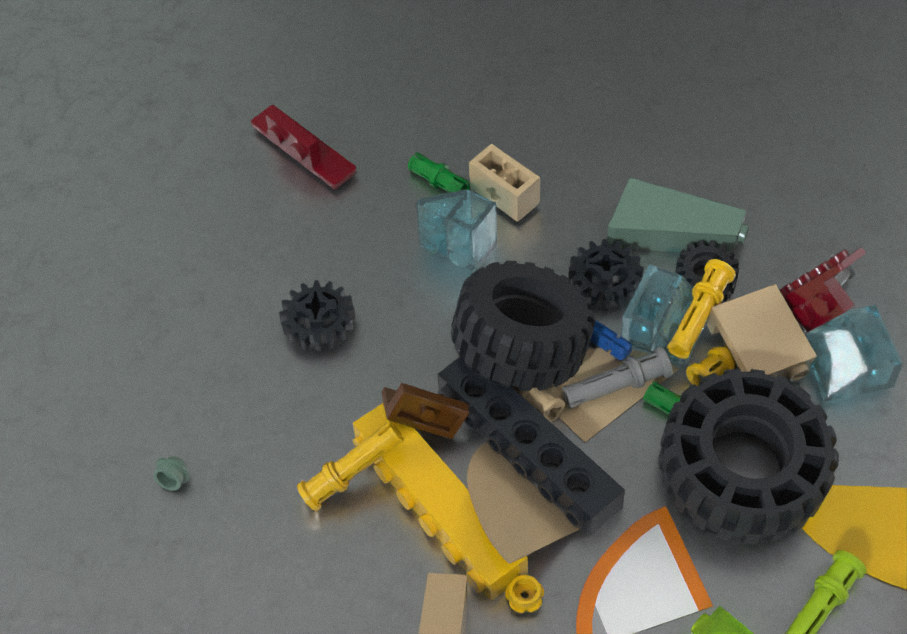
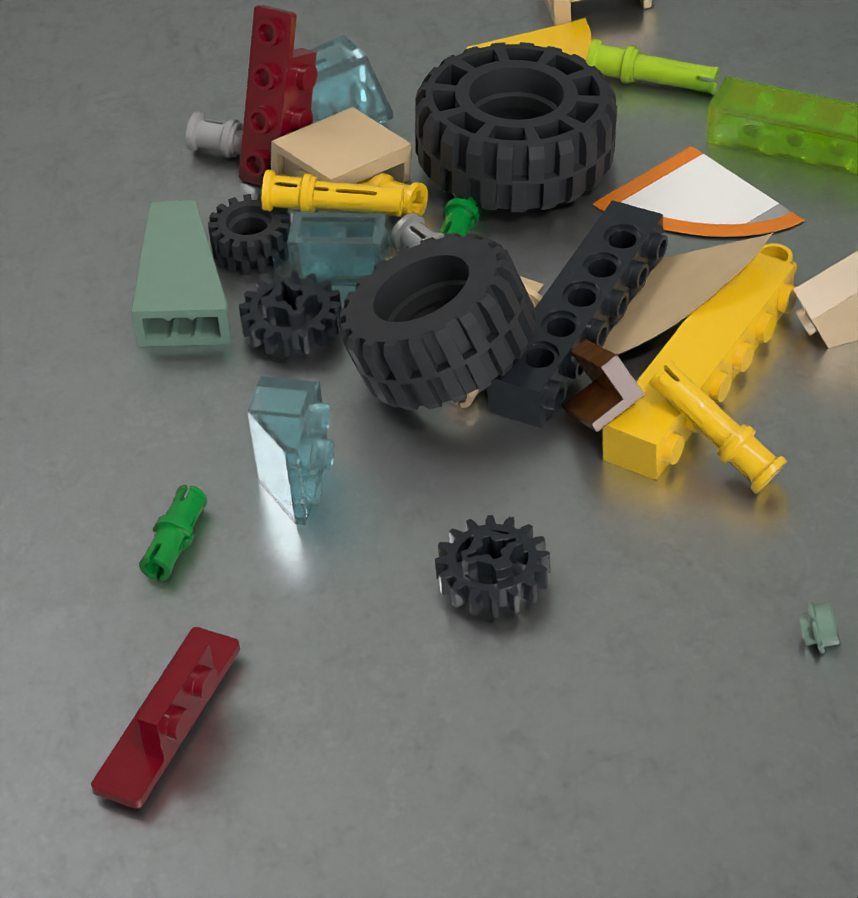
camera: 110 degrees left, 10 degrees down
tan brick [469,144,540,222] -> none

